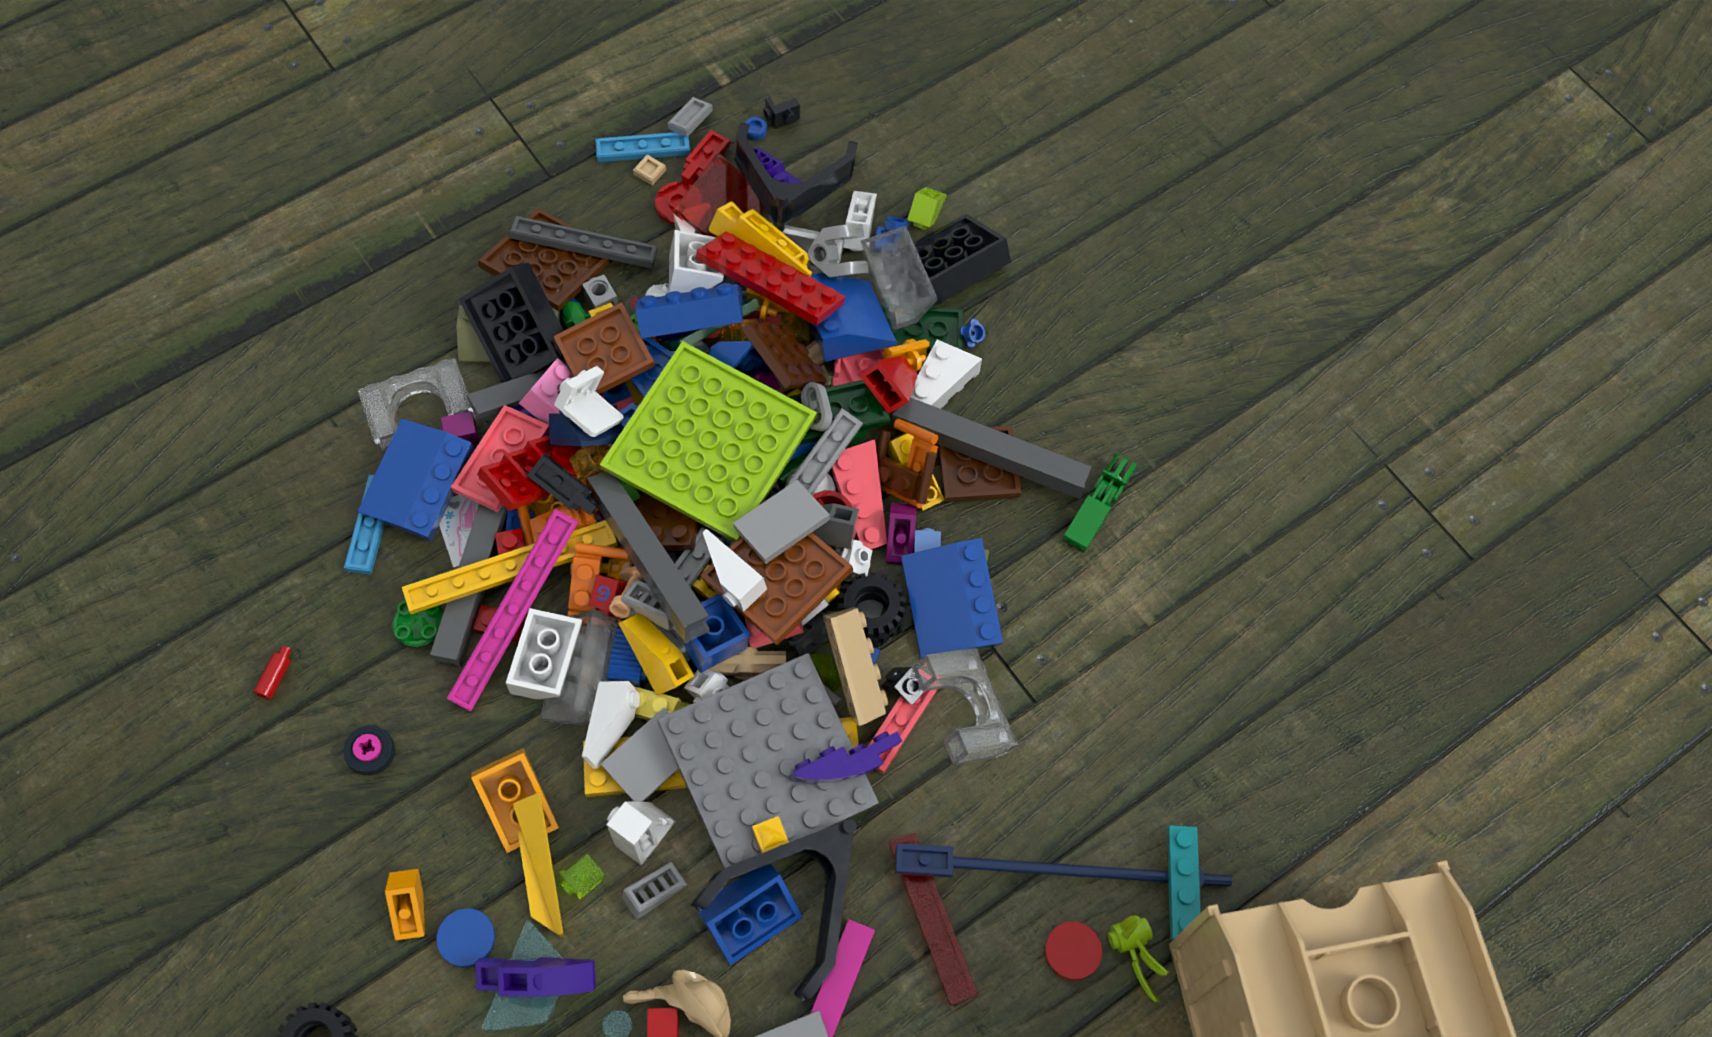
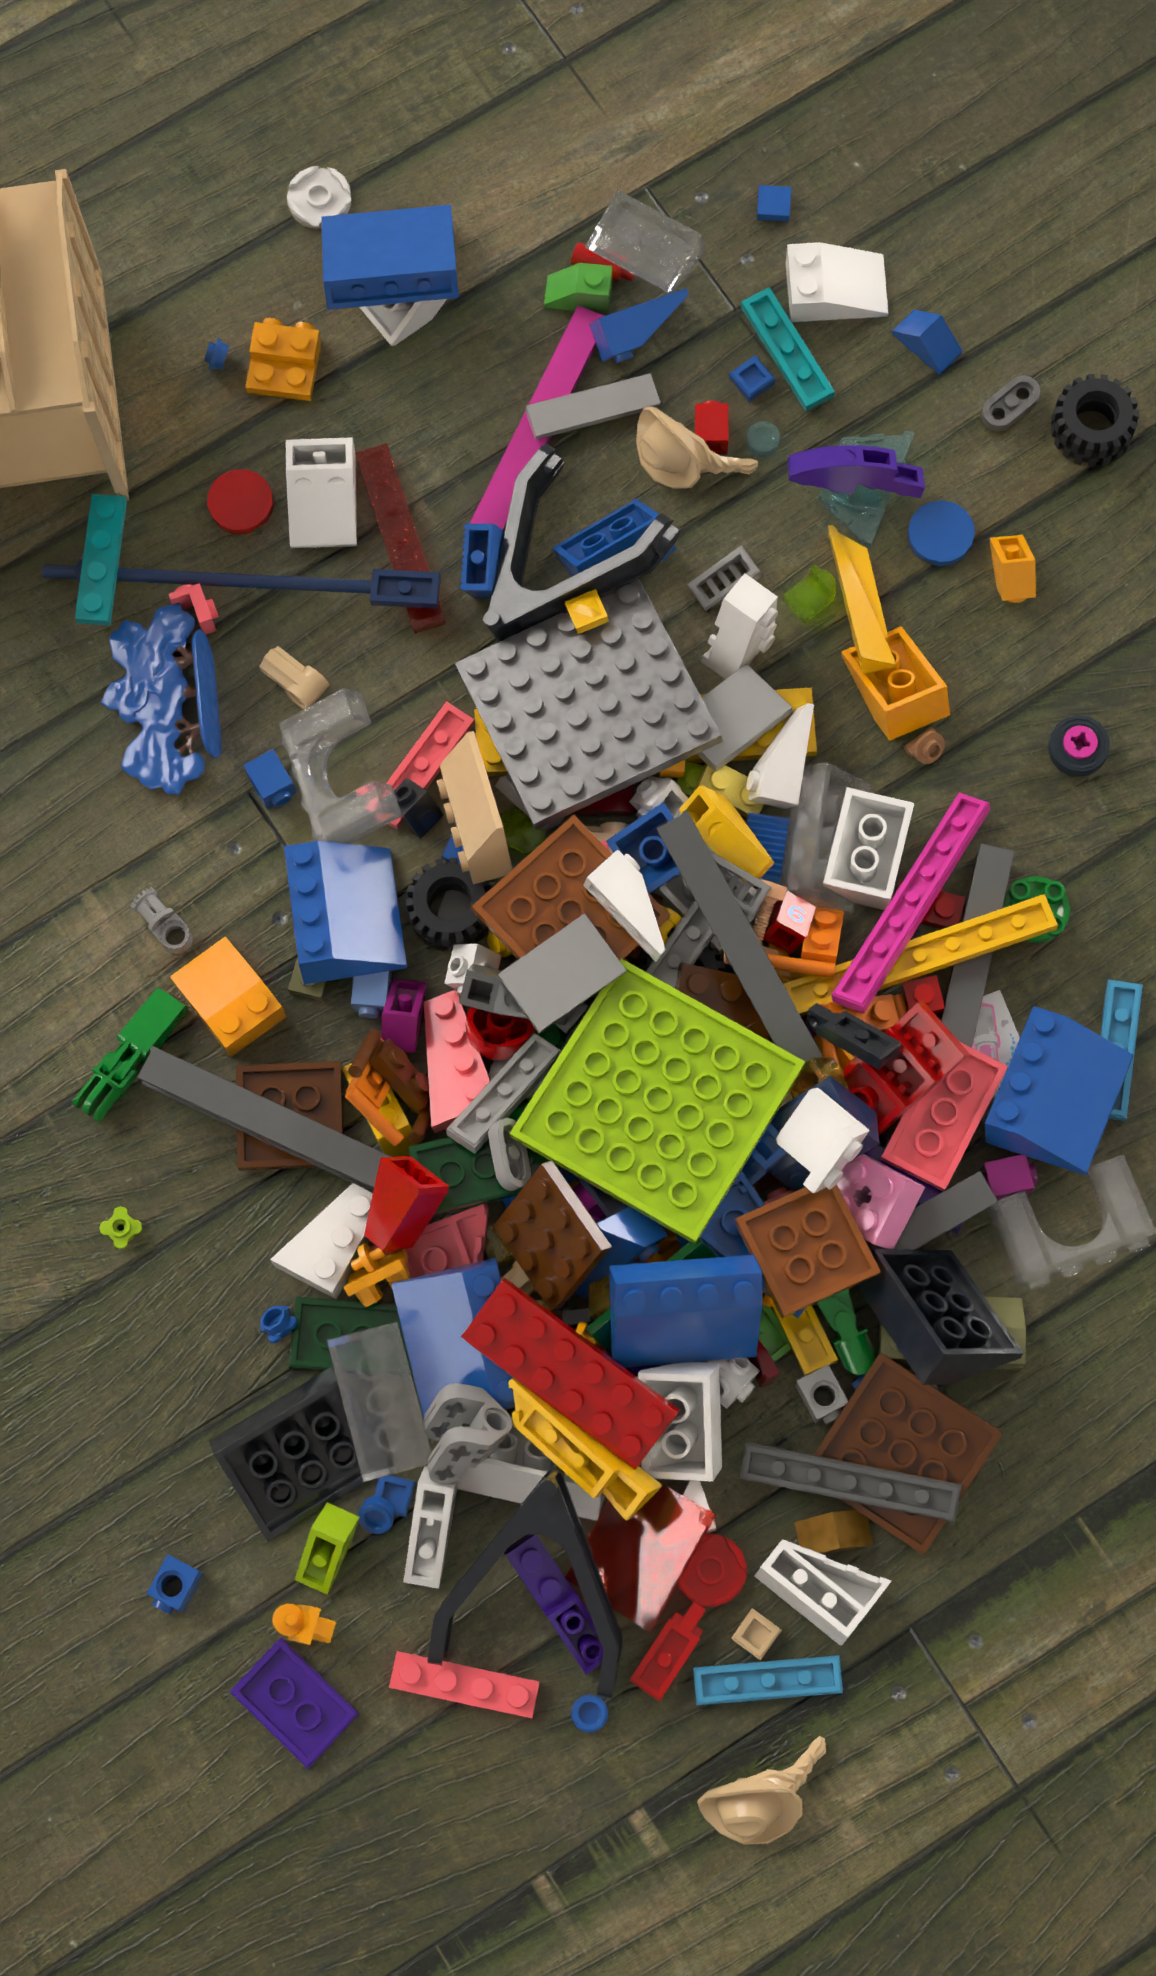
camera: 170 degrees left, 10 degrees up
light grey tile [667,97,713,137] -> none
black bracket [763,97,800,129] -> none
dark purple slope [790,731,902,783] -> none
lime plant [1107,915,1169,1002] -> none
none -> blue plant [100,603,222,795]
none -> lime plate [100,1206,142,1249]
none -> light grey connector [130,887,193,954]
none -> blue brick [146,1554,204,1615]
none -> coral bracket [168,583,219,635]
none -> light orange slope [170,936,286,1057]
none -> dark purple tile [229,1637,360,1769]
none -> blue brick [243,749,296,809]
none -> tan piece [259,646,329,711]
none -> light orange hips [272,1603,336,1645]
none -> white slope [286,437,357,548]
none -> coral plate [389,1651,540,1719]
none -> blue brick [459,523,505,598]
none -> tan hat [697,1736,826,1845]
none -> white wedge [755,1539,891,1646]
none -> pearl gold slope [795,1510,873,1555]
none -> medium nougat plate [904,726,945,764]

